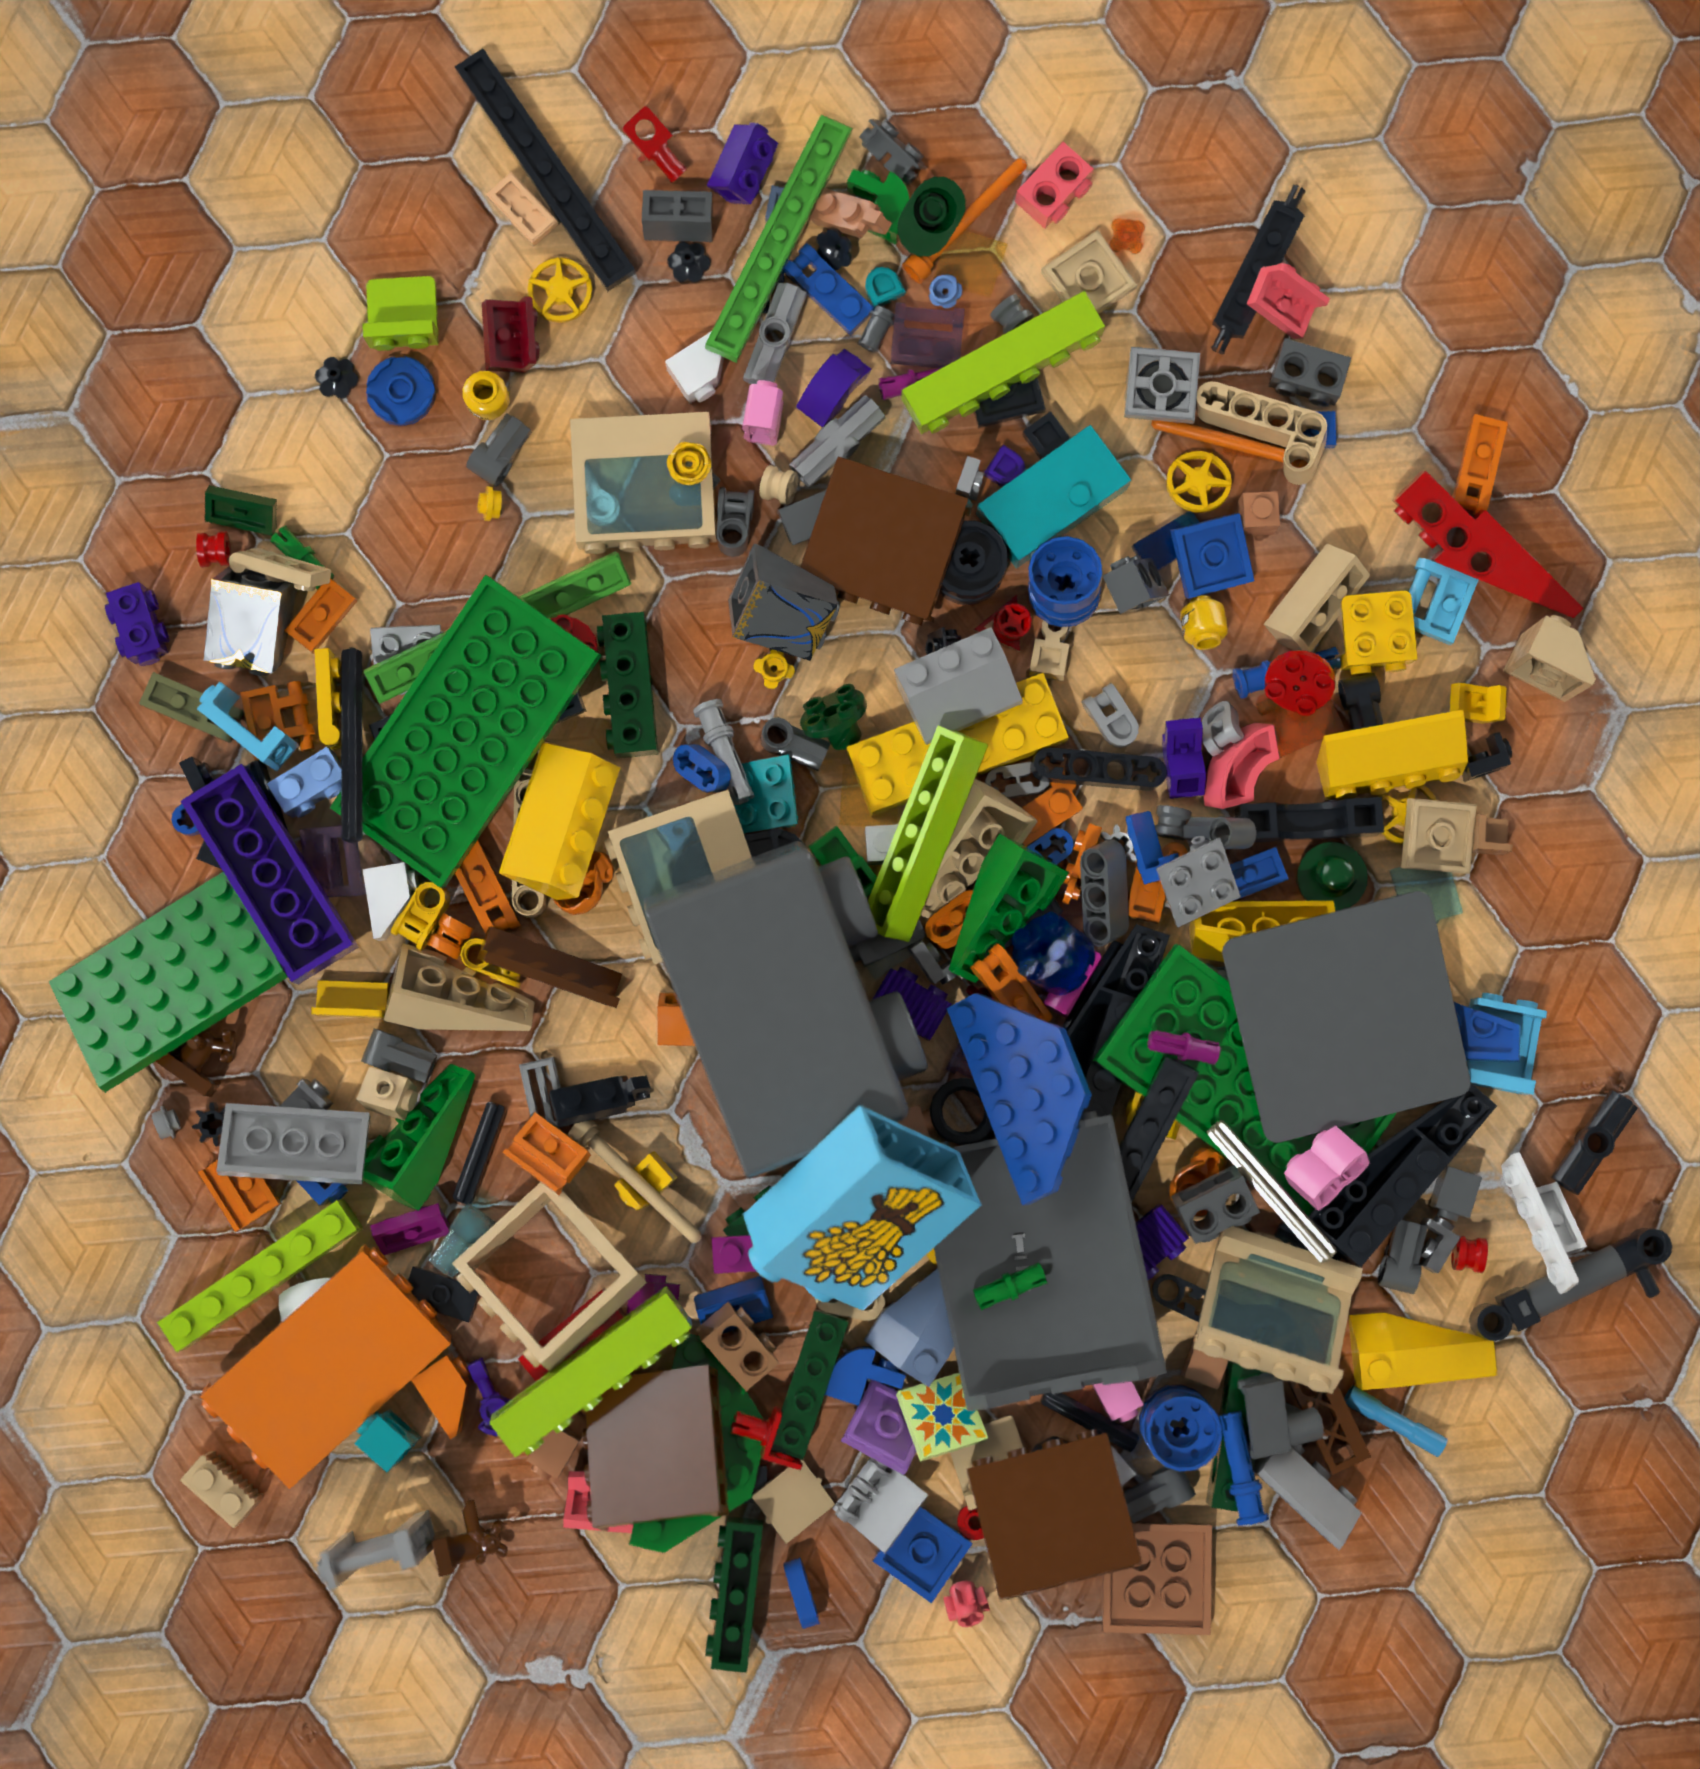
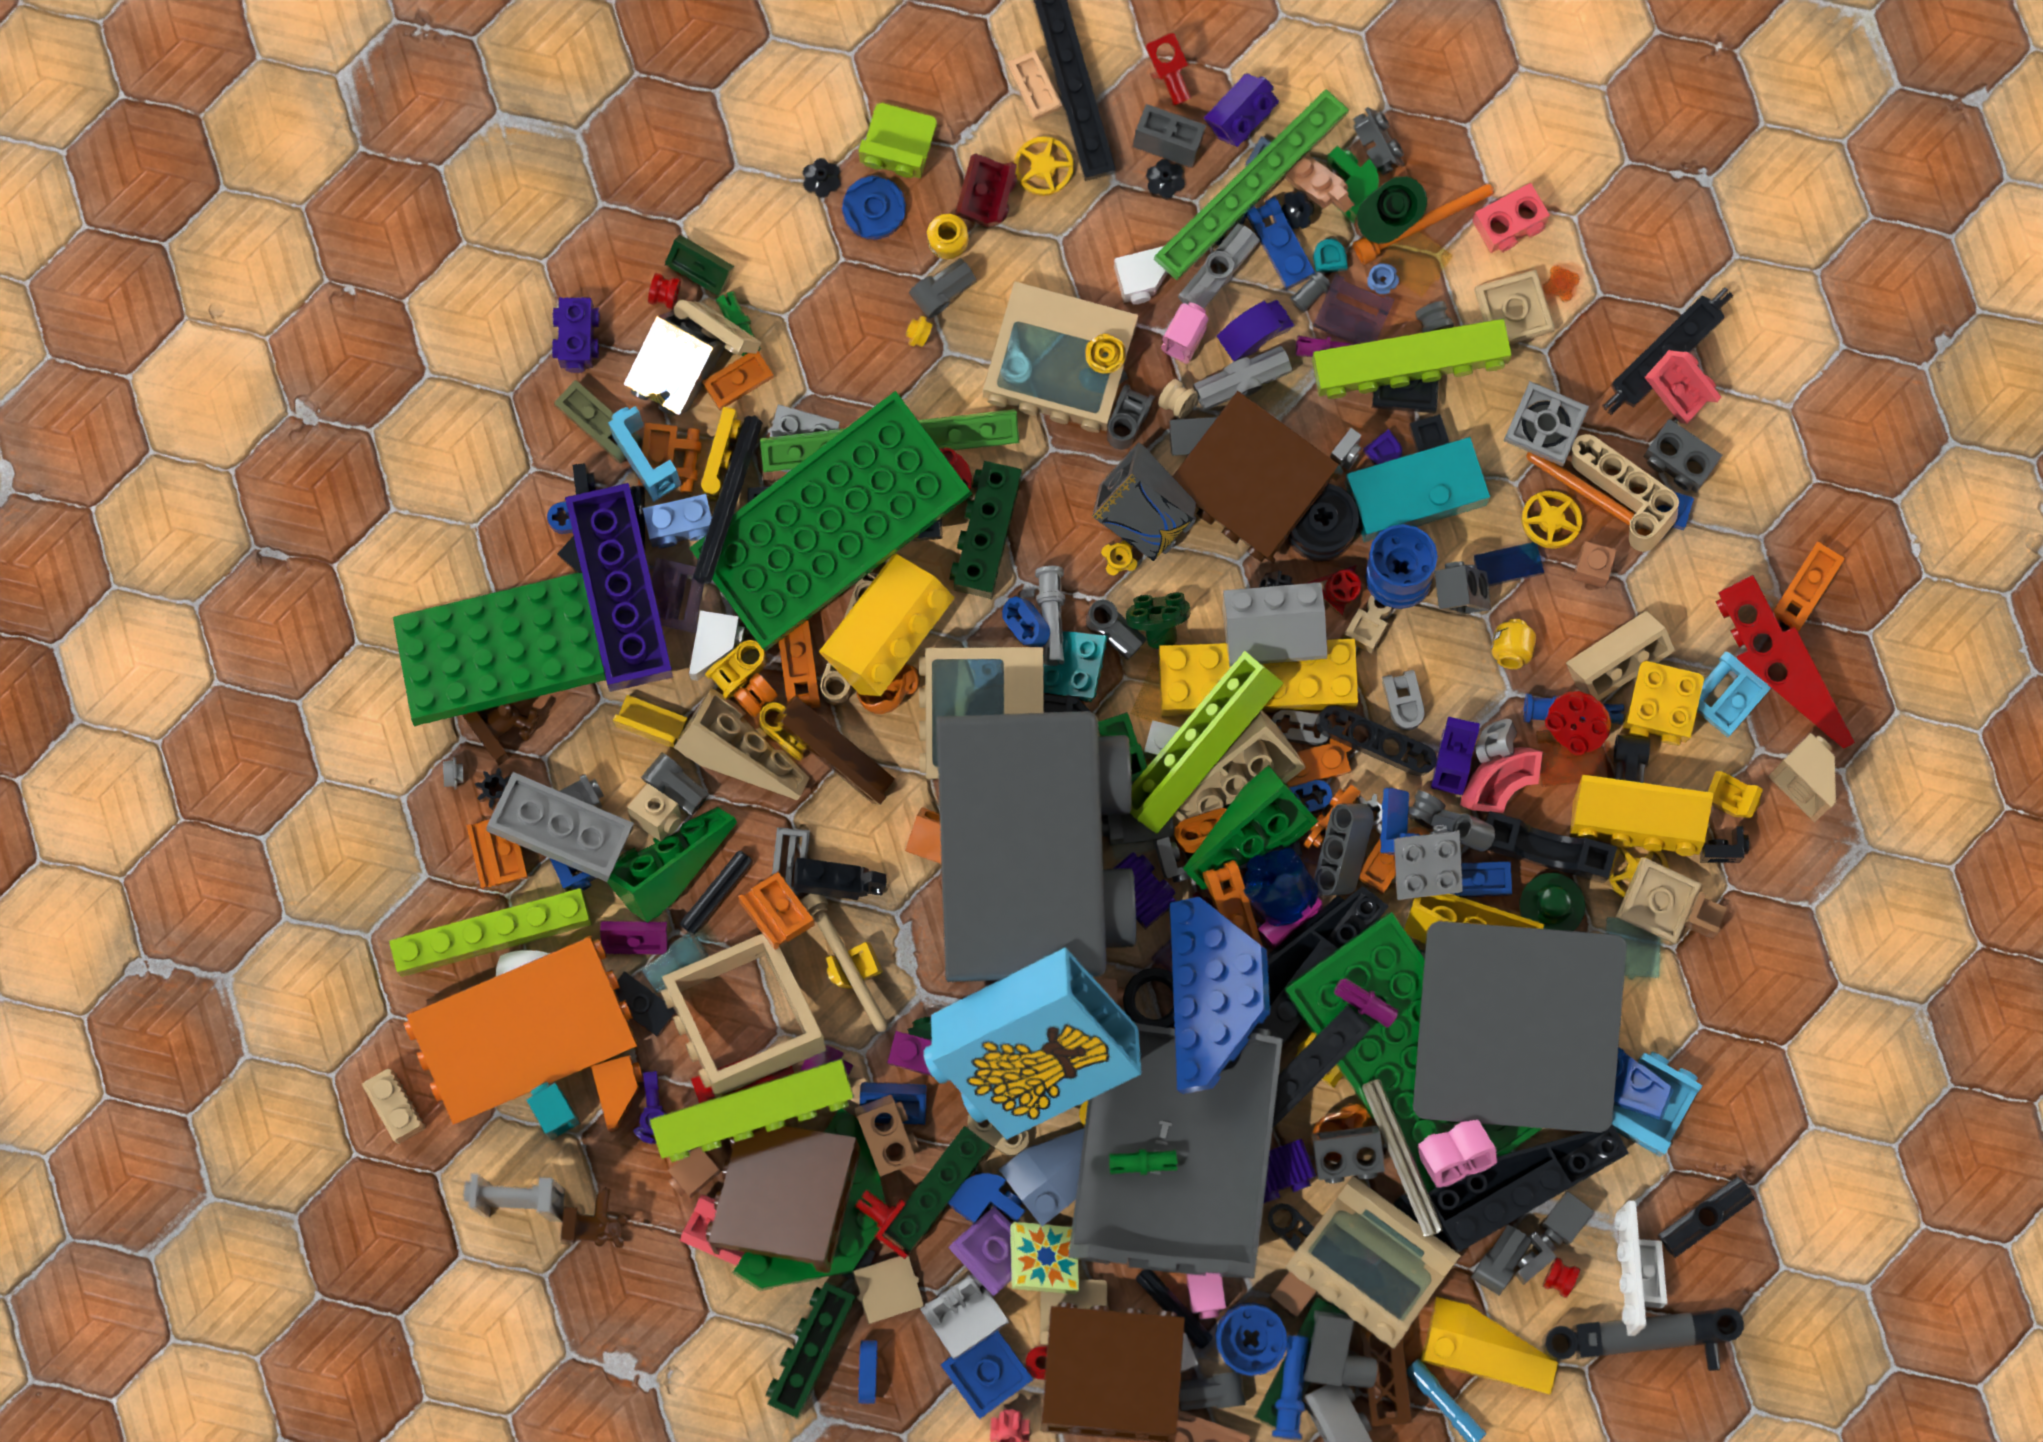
camera: 20 degrees right, 5 degrees down
blue plate [1170,513,1255,598] -> none

